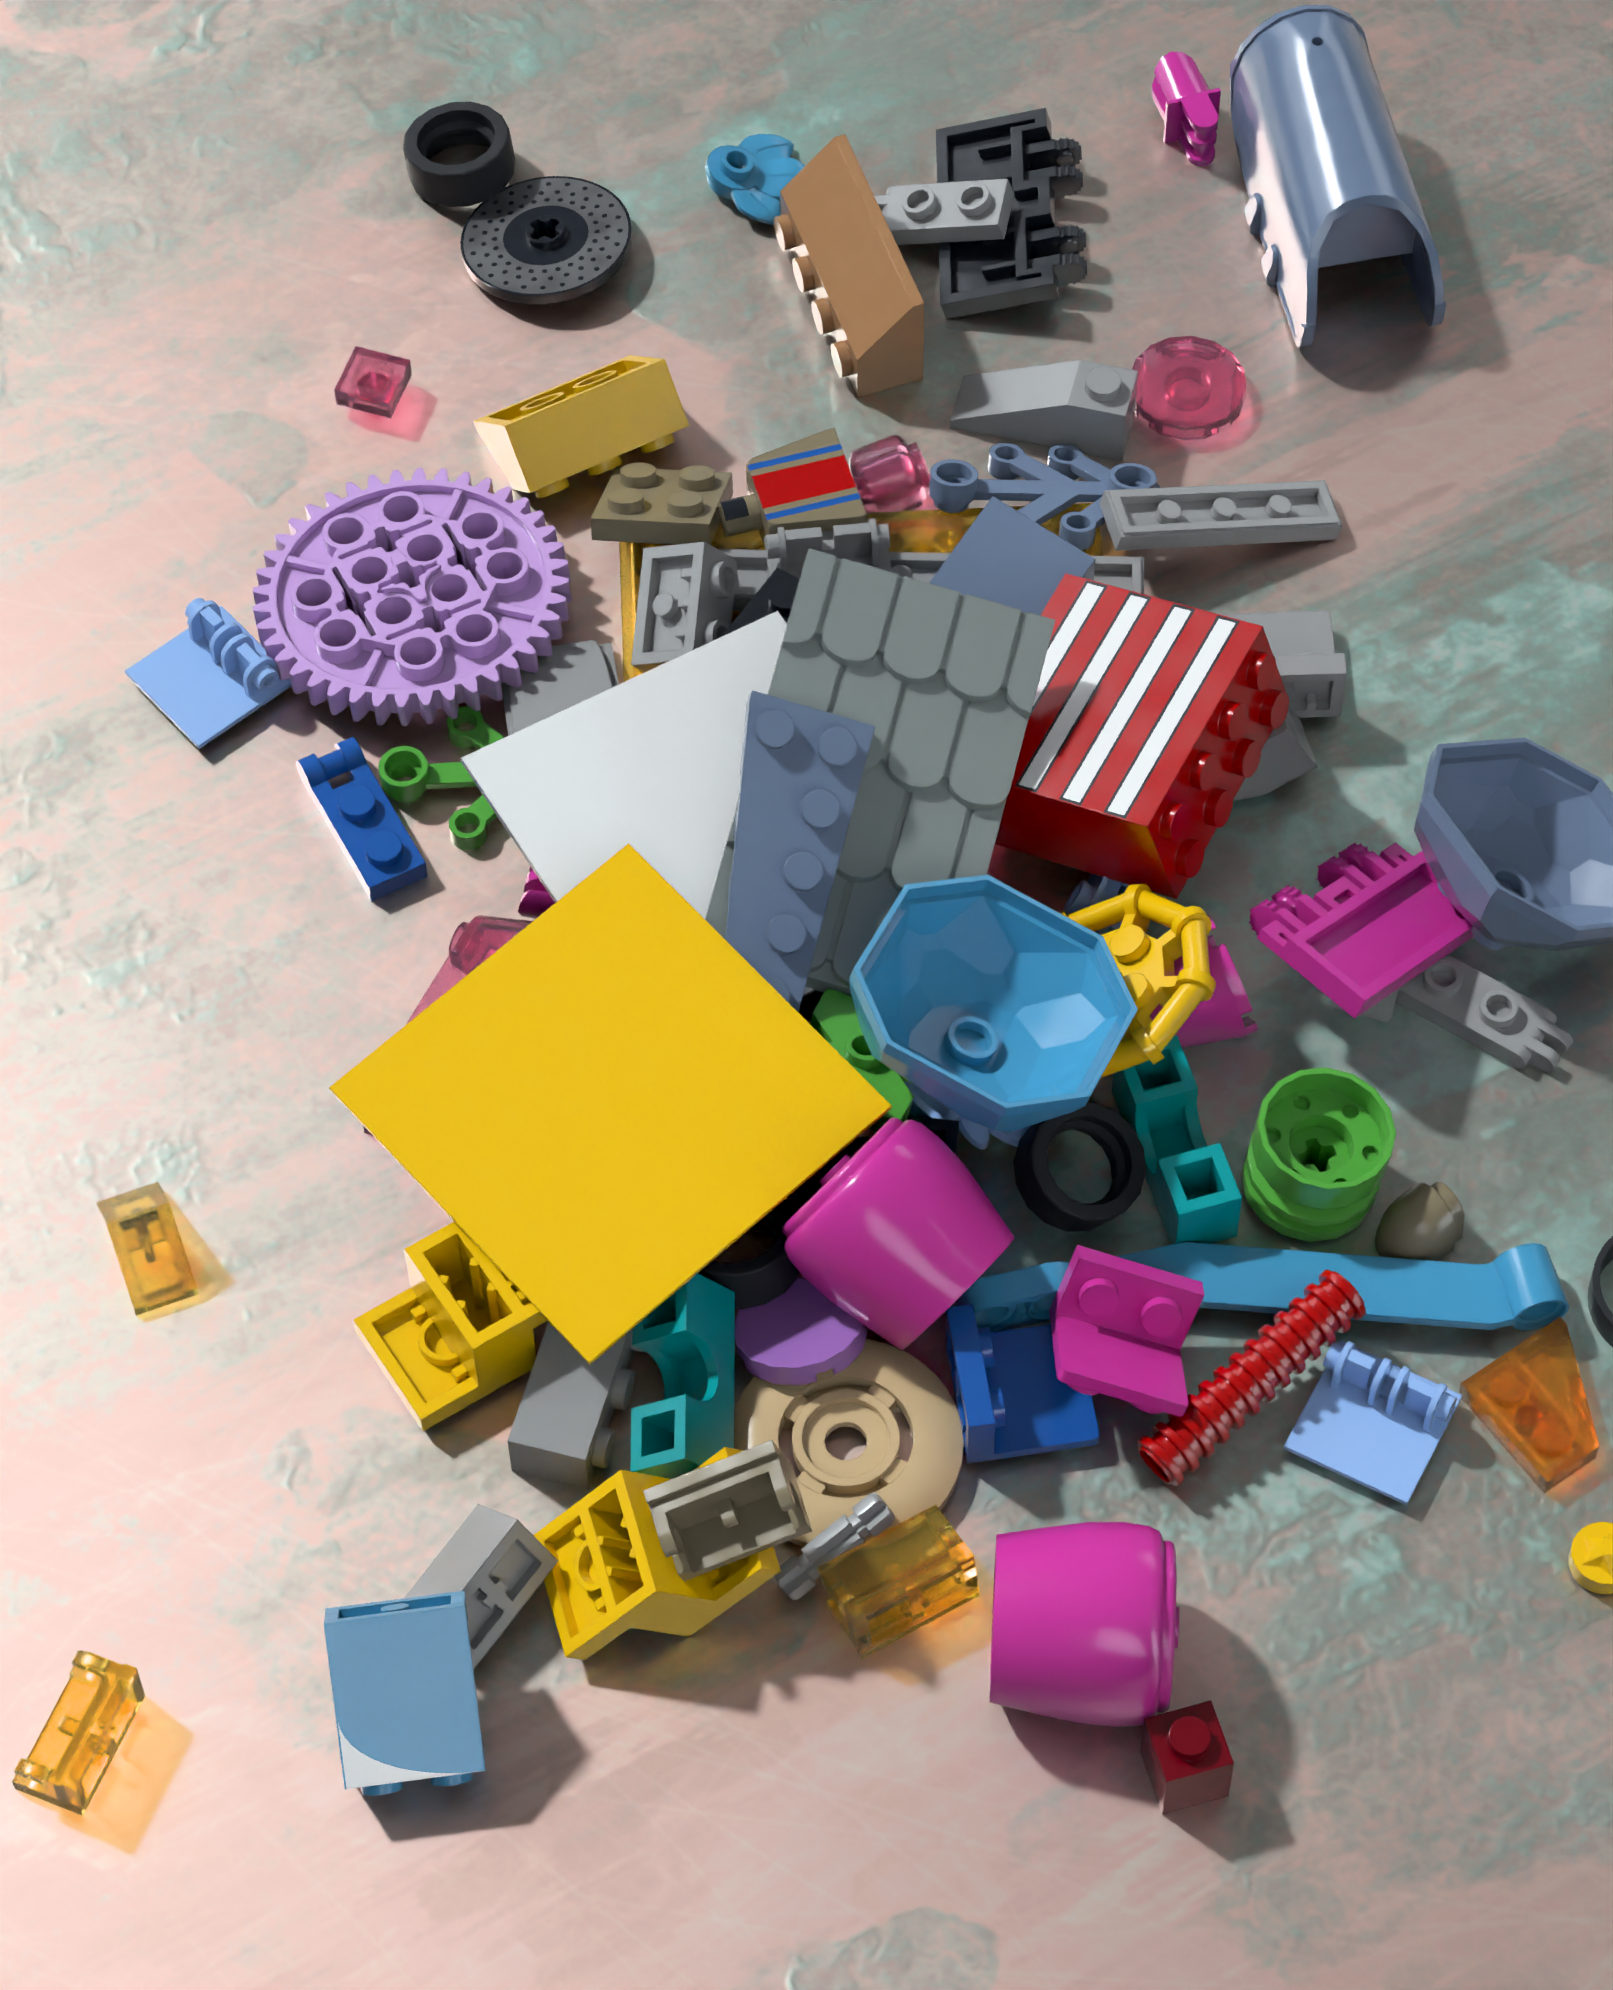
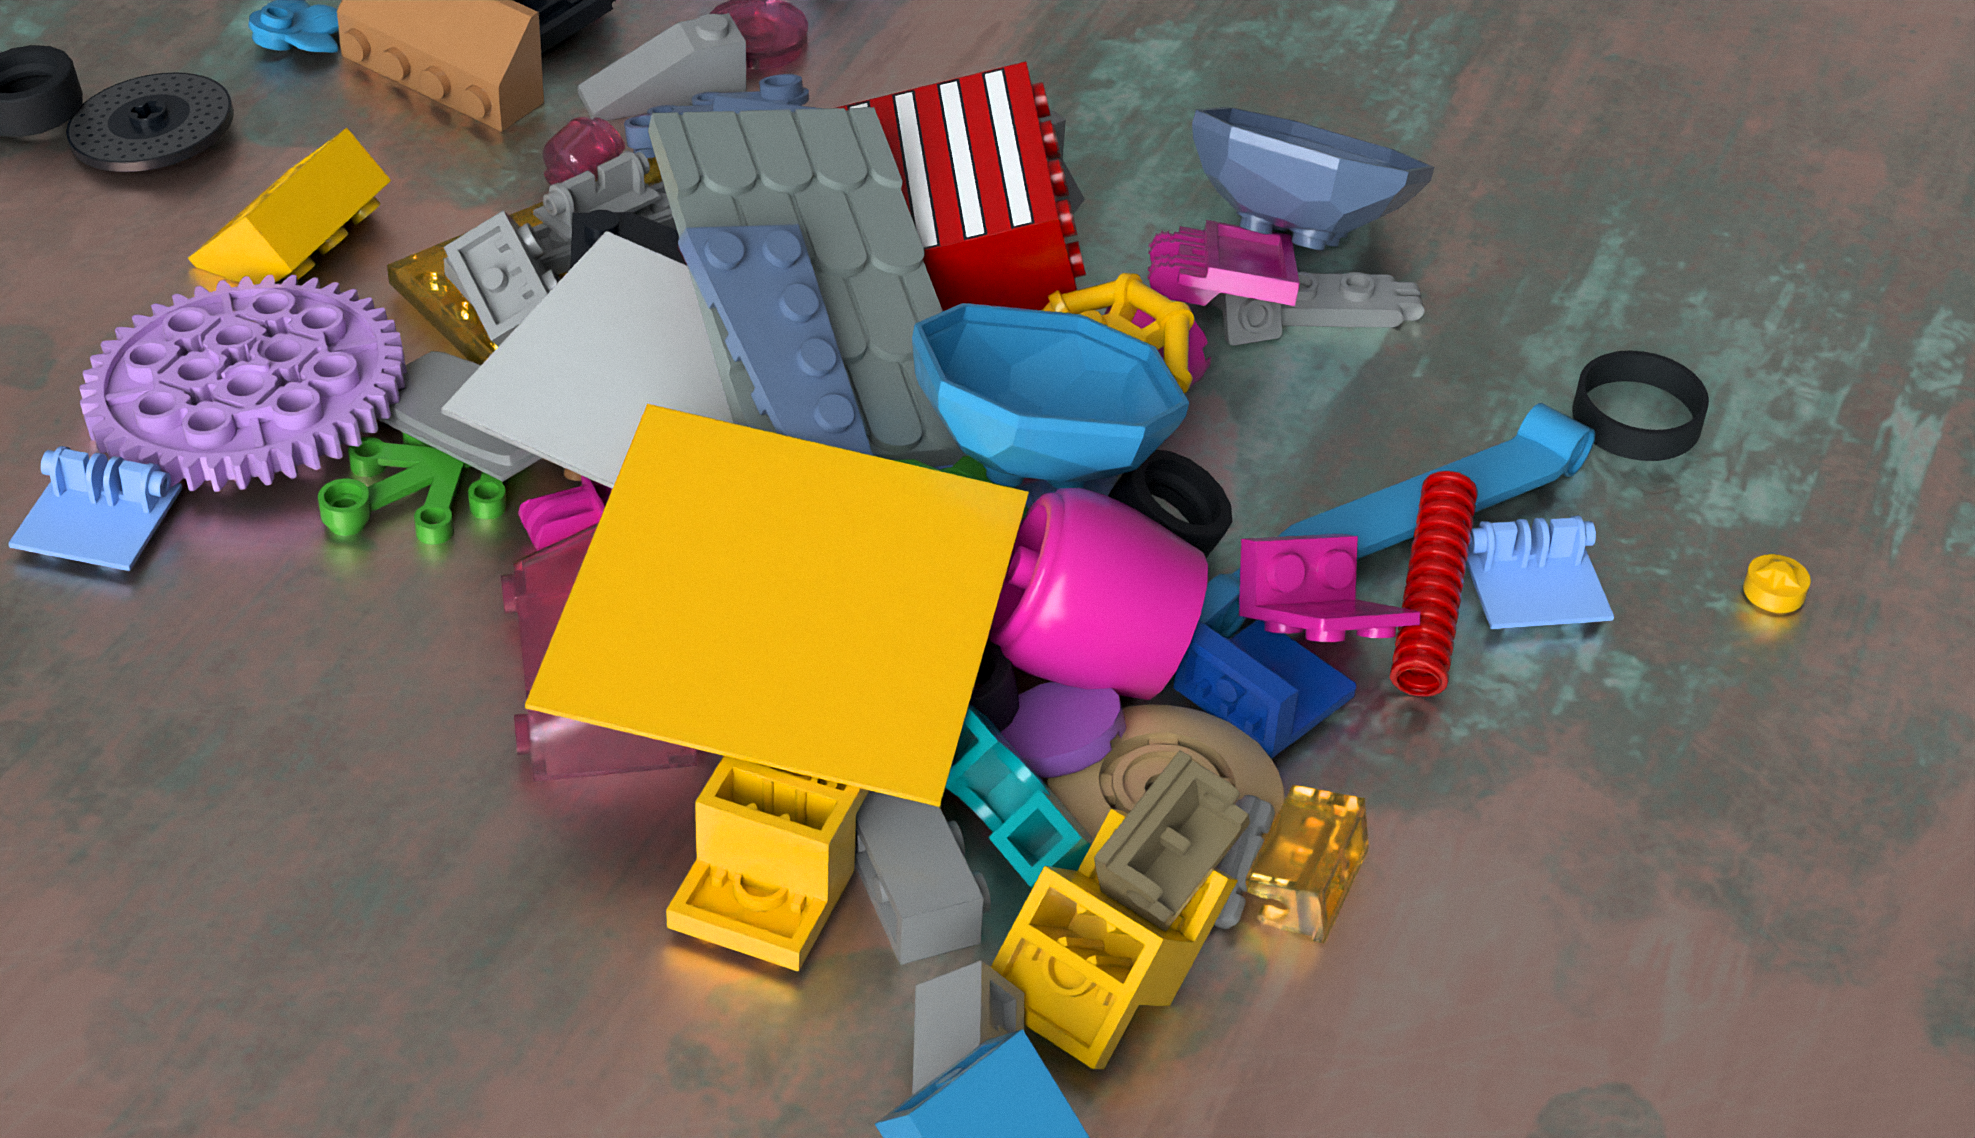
camera: 40 degrees left, 15 degrees down
clear yellow slope [96,1182,199,1316] -> none
blue plate [296,737,428,902] -> none
clear pink plate [334,346,412,418] -> none
dark tan plate [590,462,733,545] -> none
torso [718,428,867,547] -> none
dark pink piece [989,1522,1179,1727] -> none
light grey tile [1099,480,1343,551] -> none
teal arch [1112,1035,1242,1245] -> none
dark red brick [1140,1700,1234,1815] -> none
bright green wheel [1241,1067,1396,1242] -> none
dark tan piece [1375,1182,1465,1261] -> none
clear orange wing [1459,1317,1599,1493] -> none

